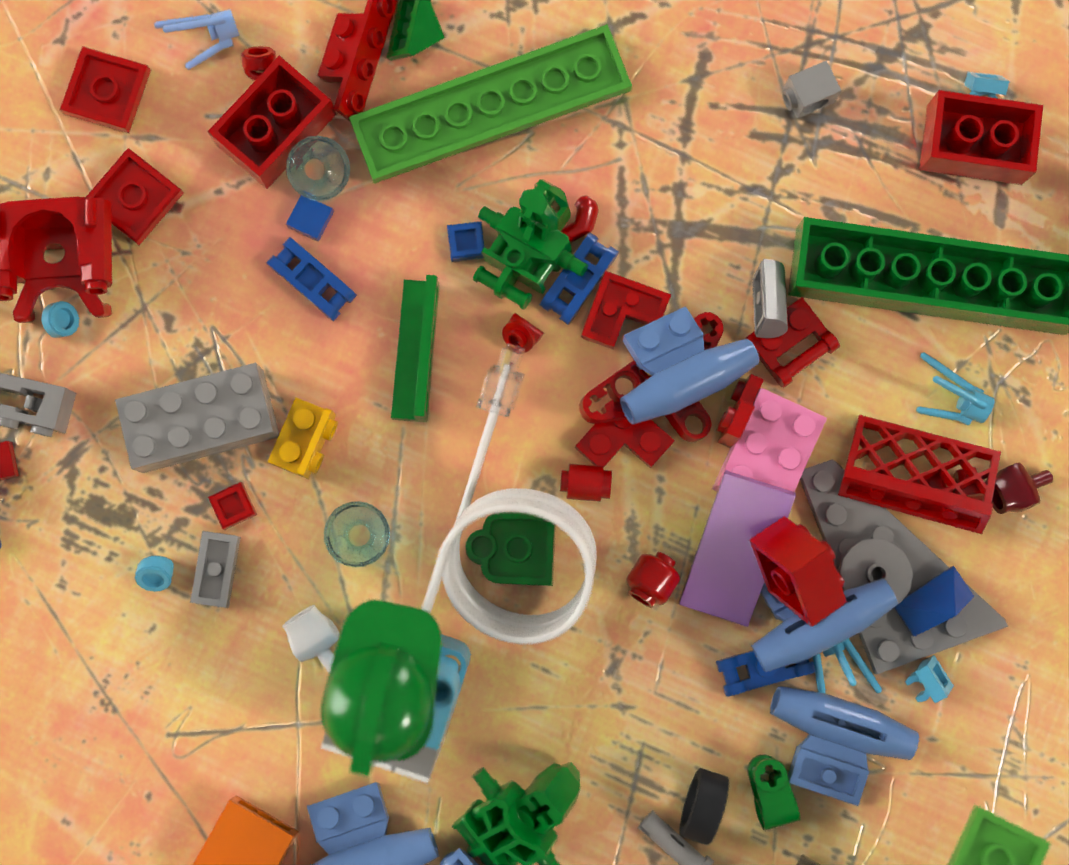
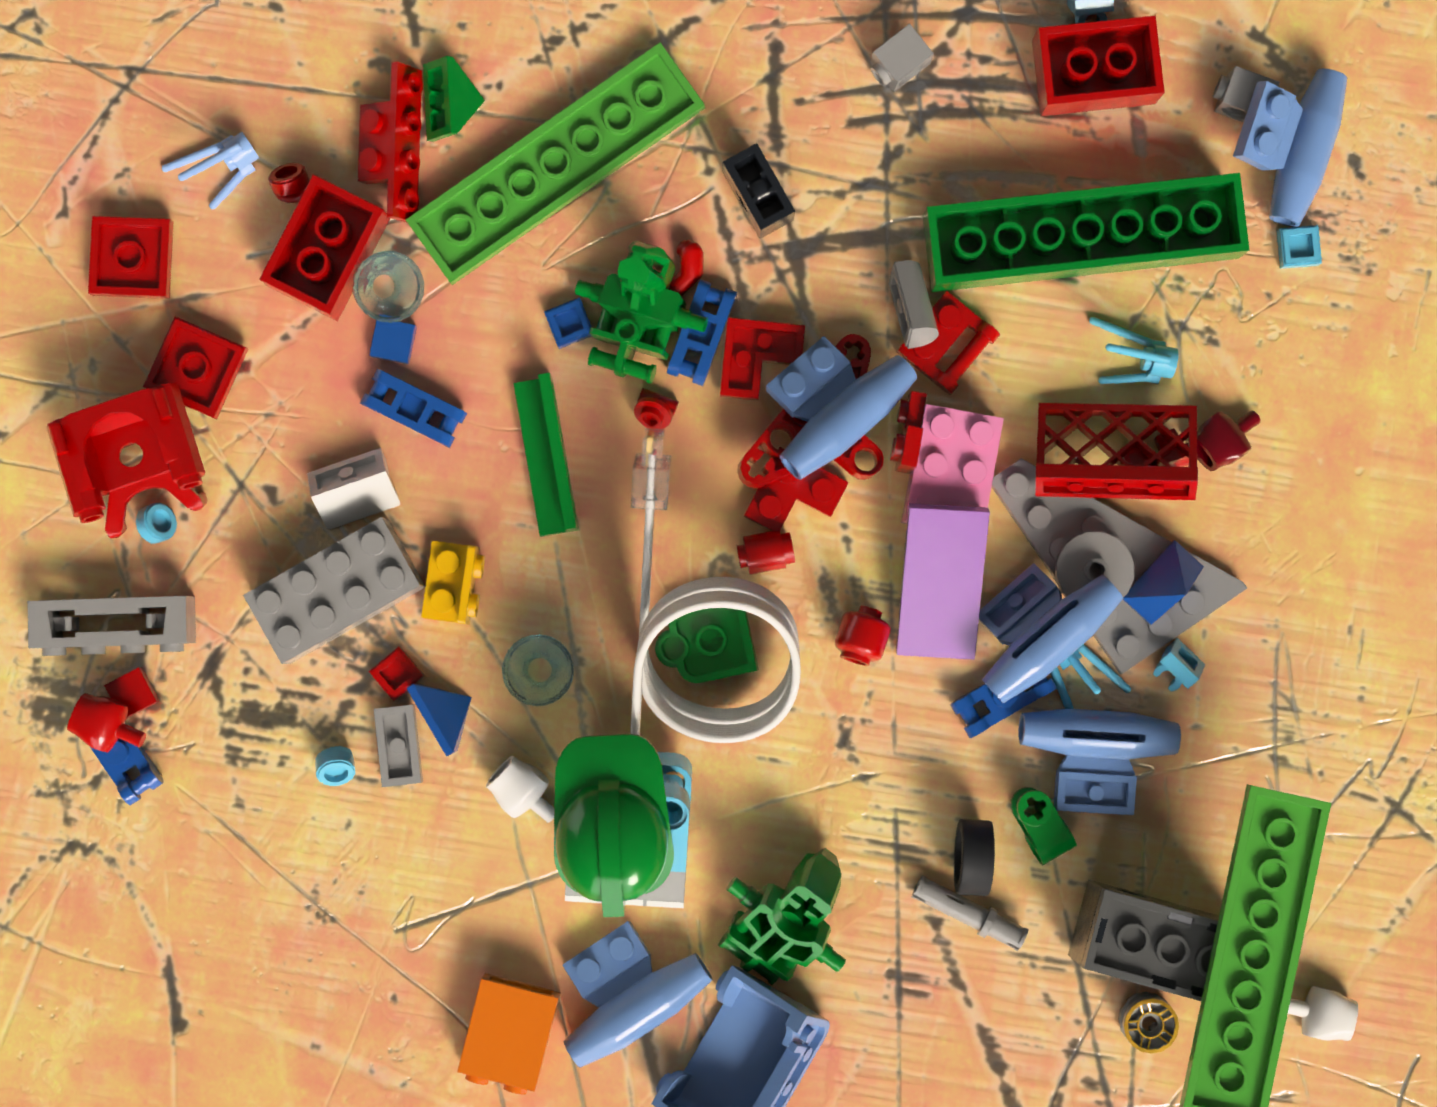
camera: 15 degrees left, 5 degrees up
red brick [749,516,847,627] -> none
none -> white panel [307,448,400,530]
none -> blue slope [407,684,472,757]
none -> black brick [722,143,795,239]

